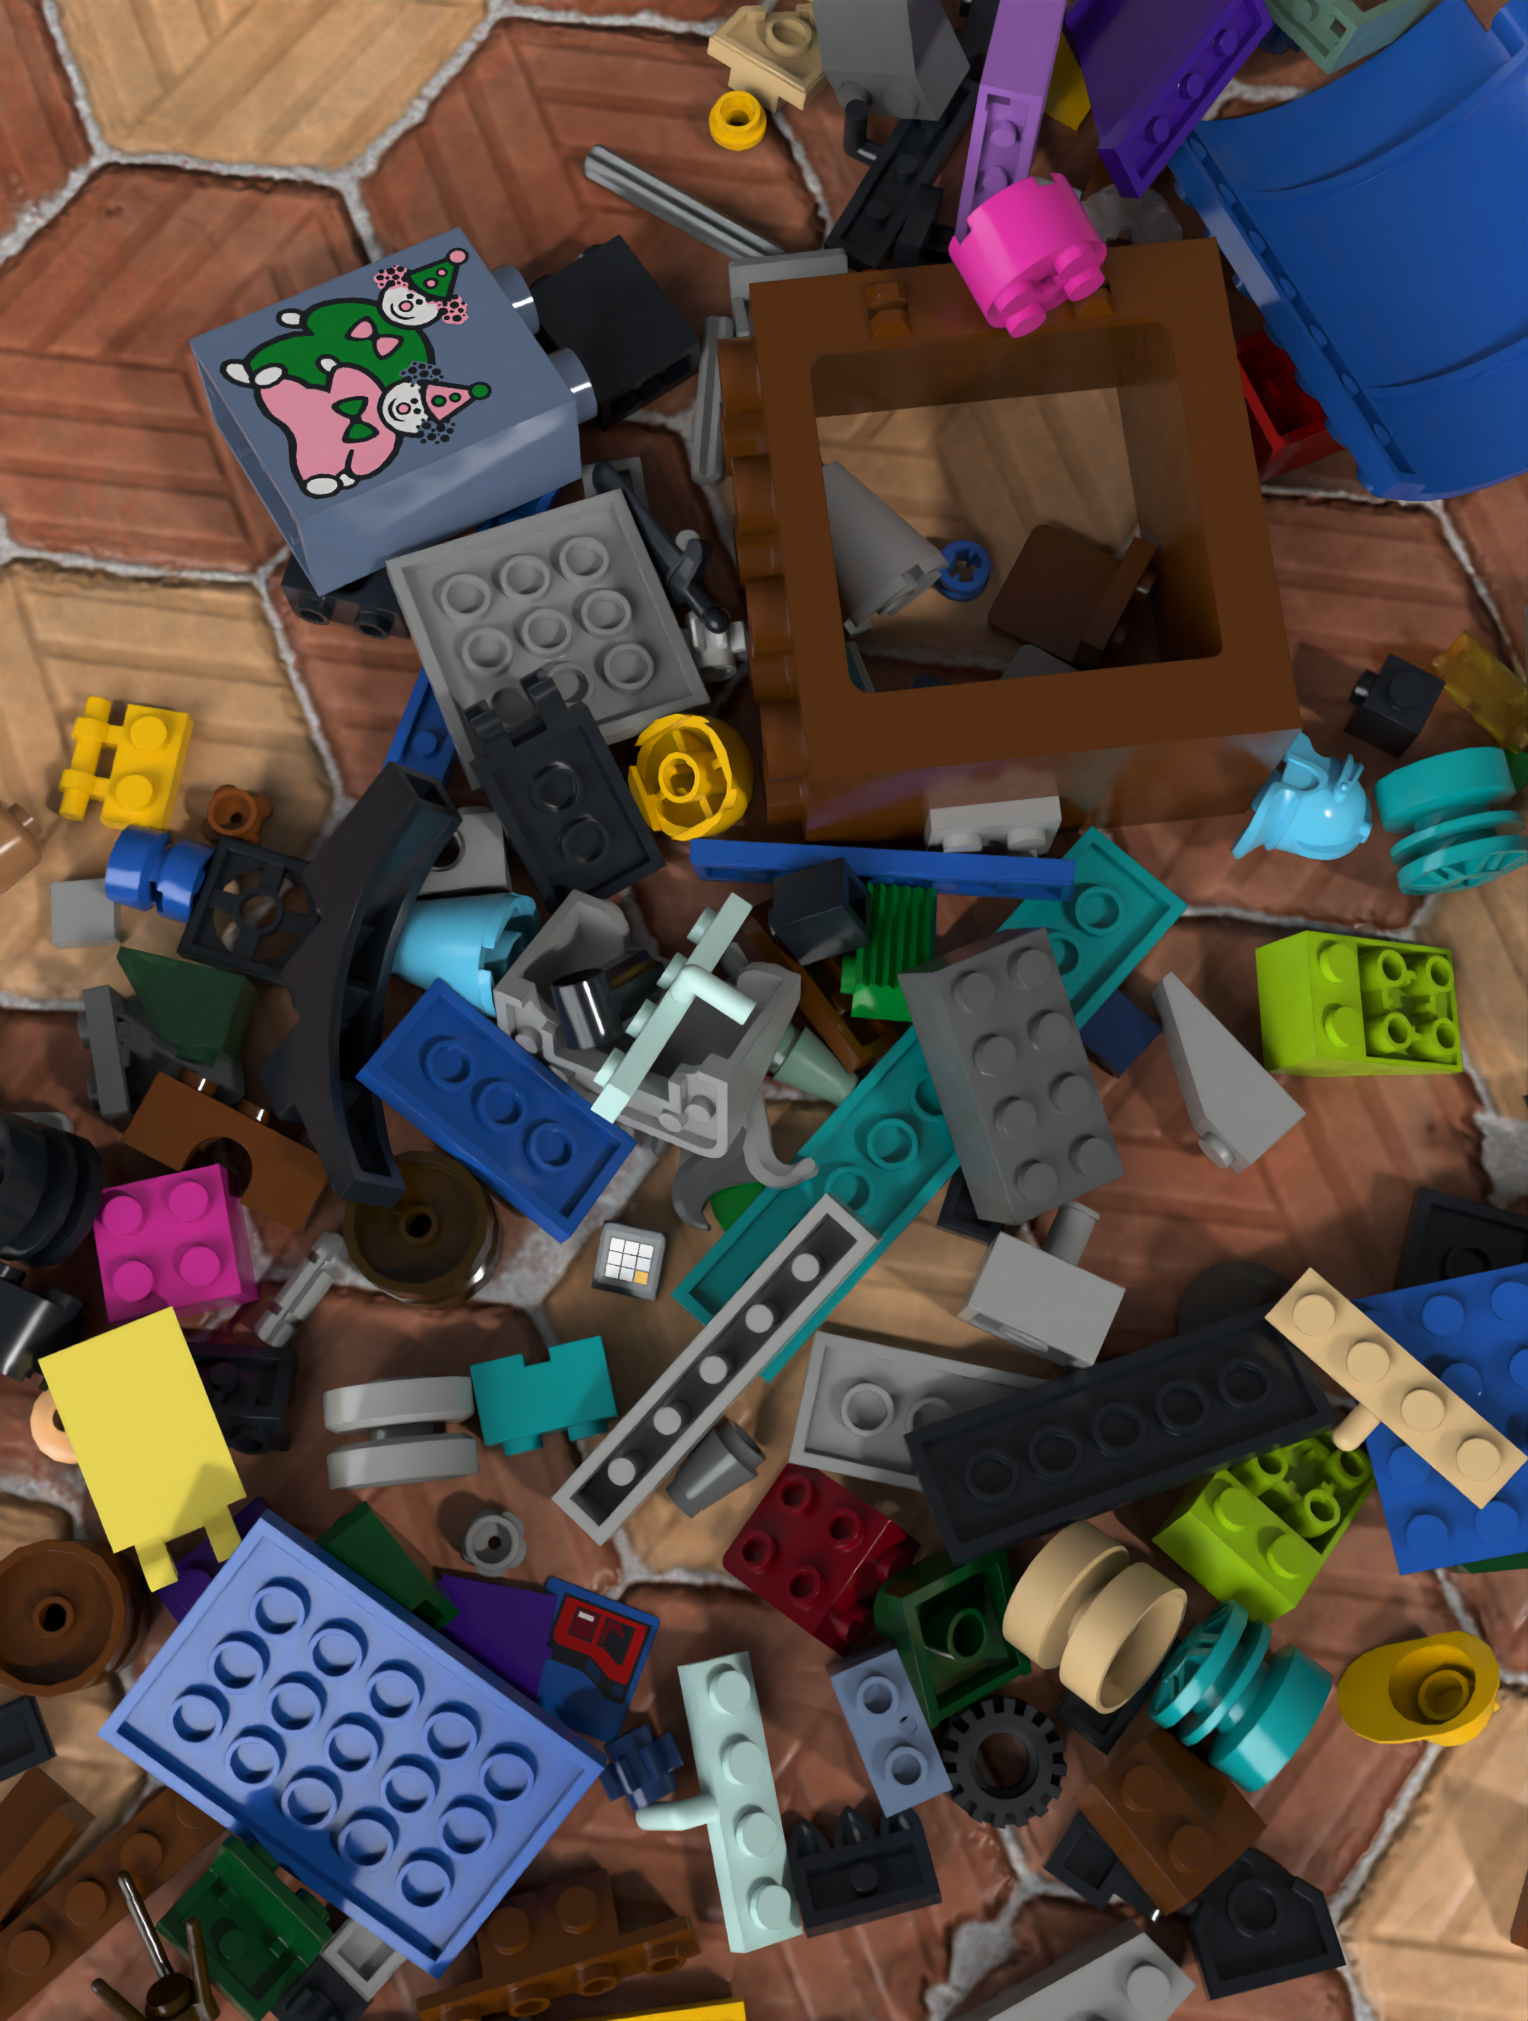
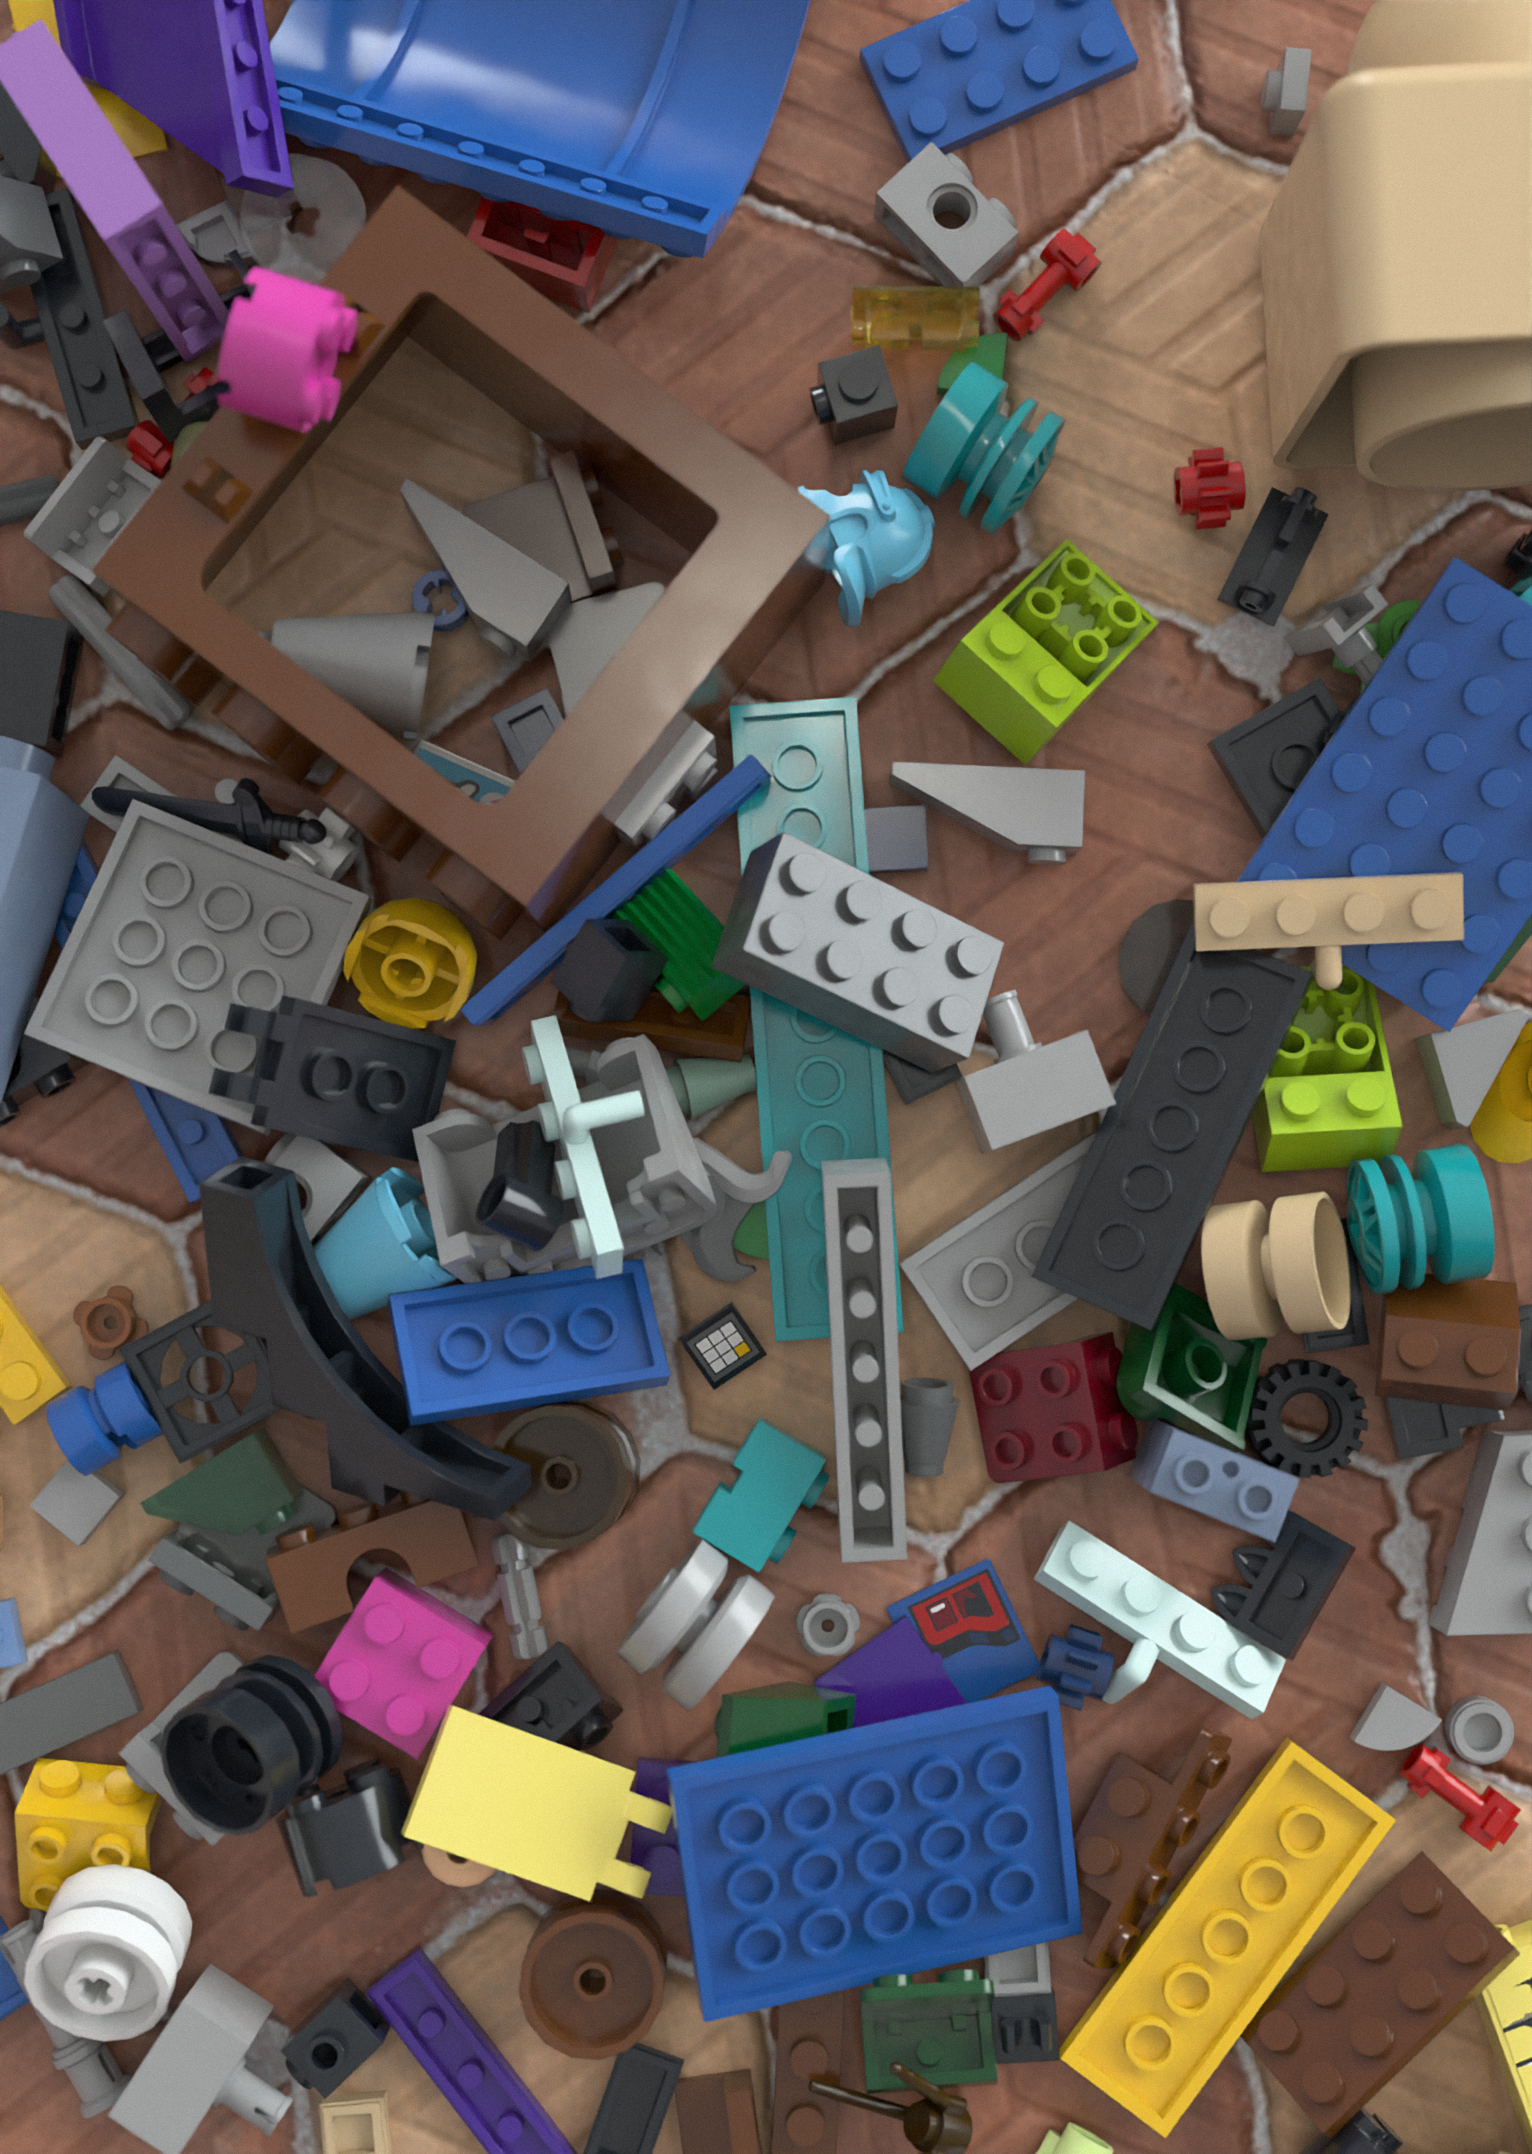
camera: 45 degrees left, 10 degrees up
none -> light grey slope [400,479,572,661]
none -> light grey slope [1415,1009,1530,1130]

